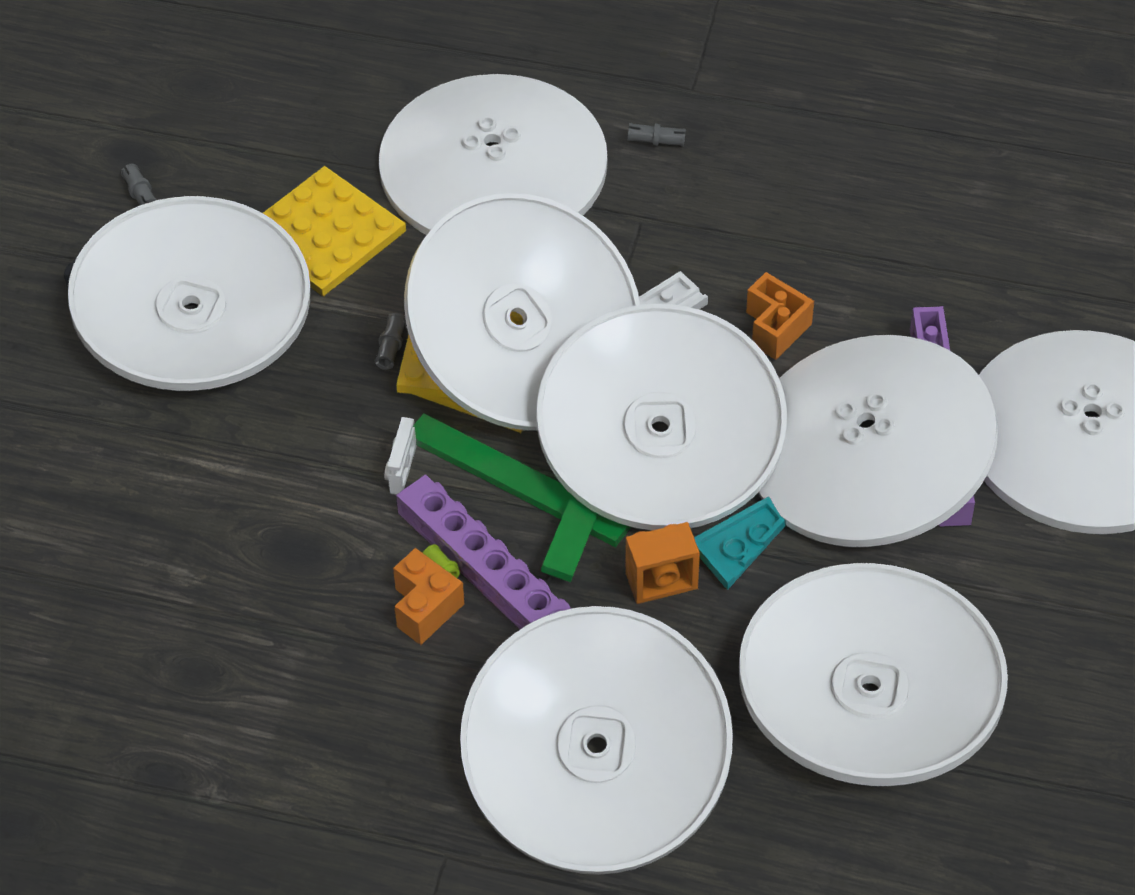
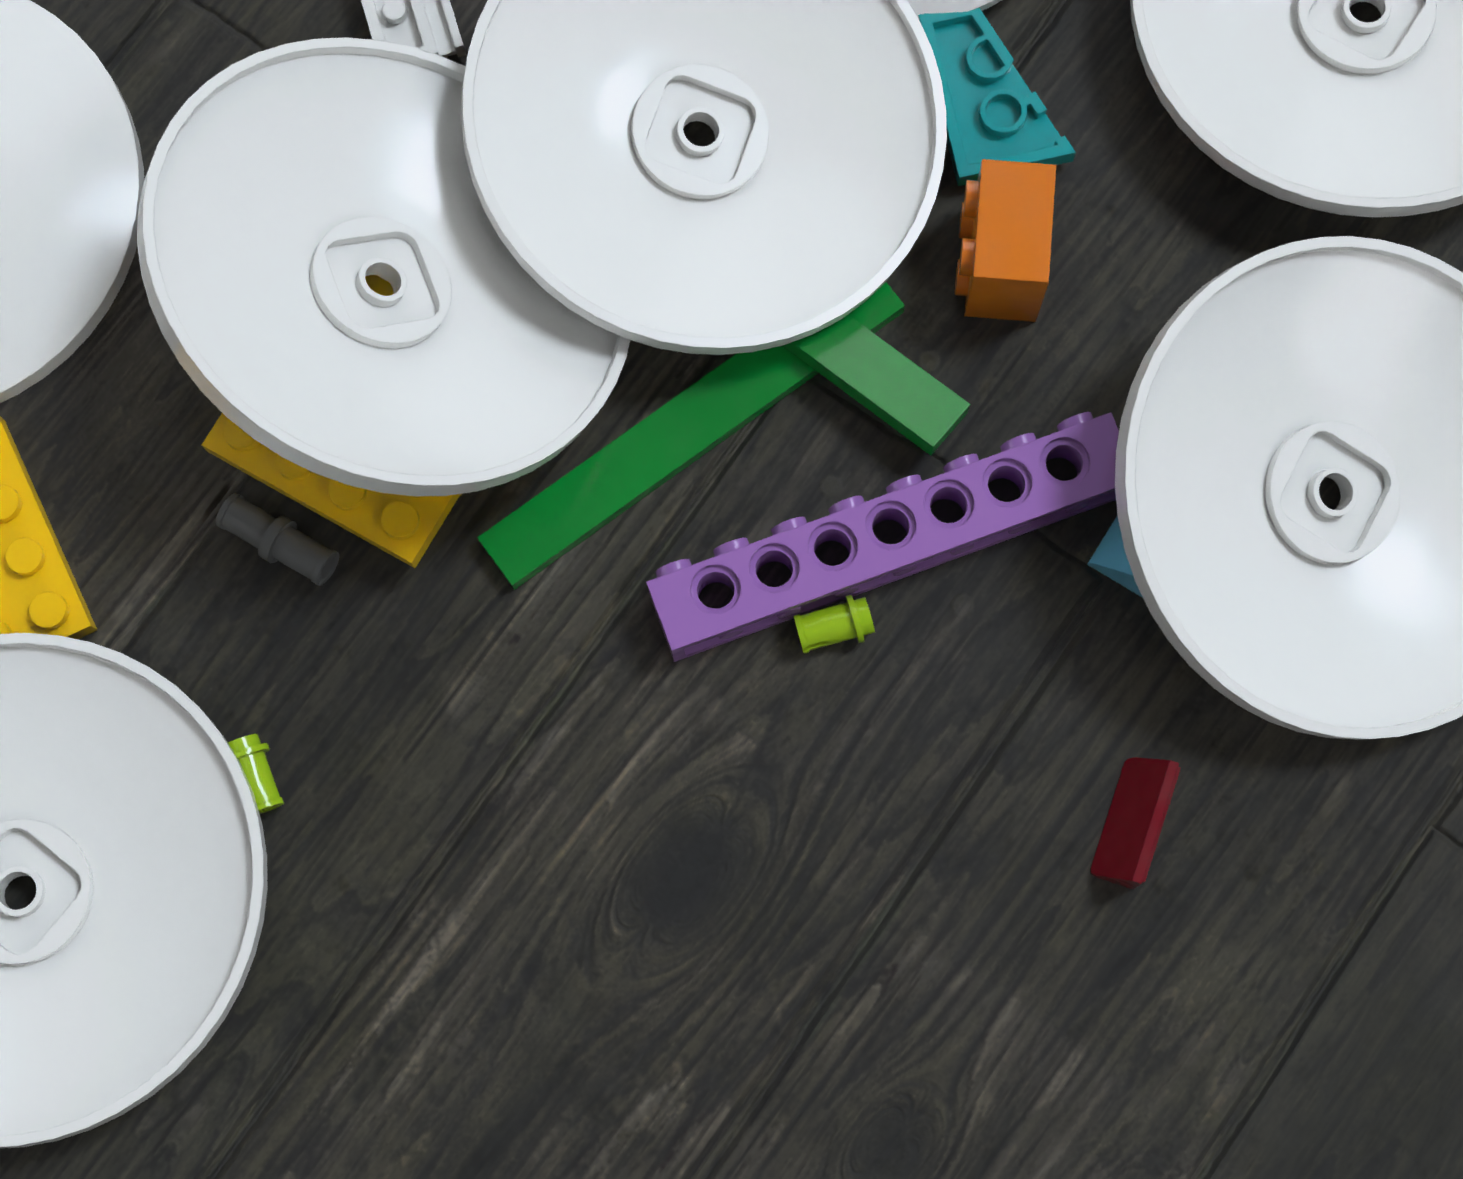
camera: 65 degrees left, 25 degrees up
white plate [384,417,417,494] -> none
orange brick [393,548,465,645] -> none
none -> lime pin [228,734,284,814]
none -> dark red slope [1090,757,1181,890]

